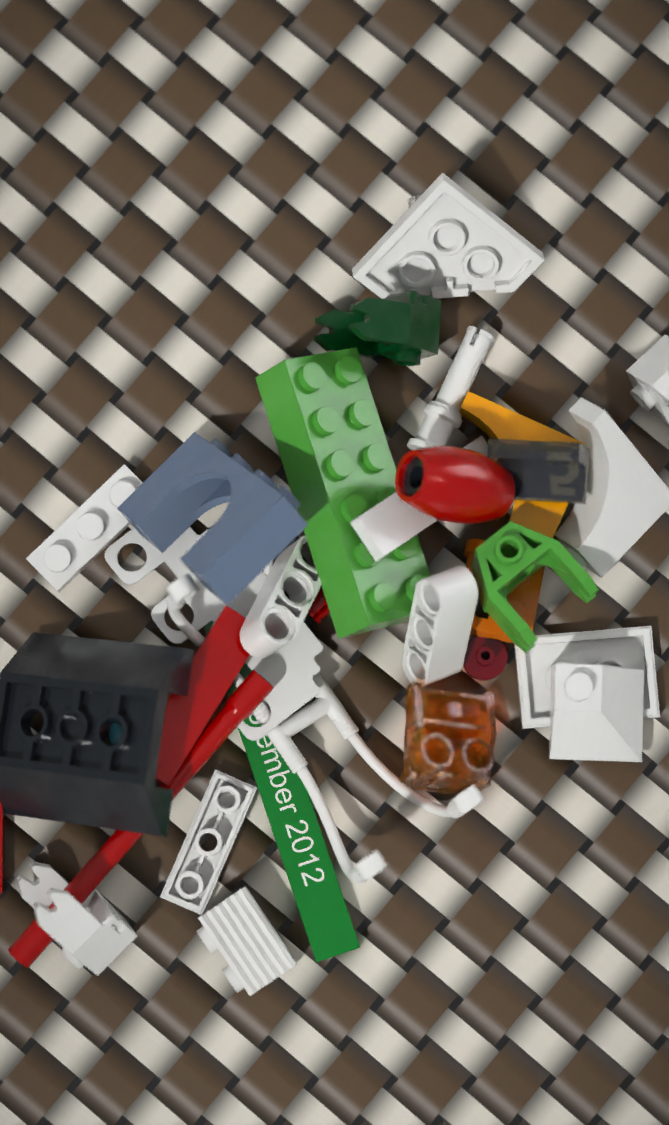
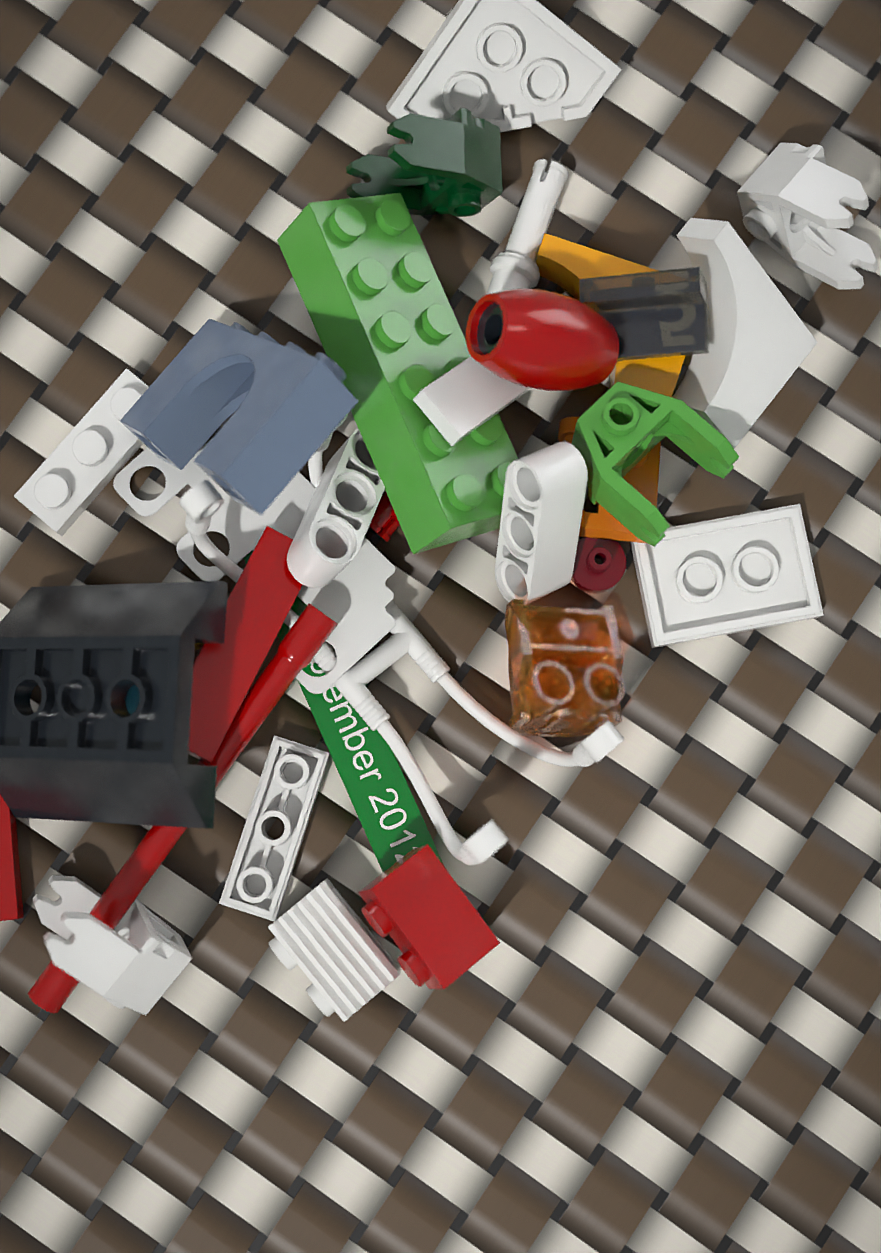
camera: 10 degrees left, 0 degrees up
white slope [549,663,644,762] -> none
none -> red brick [358,844,500,989]

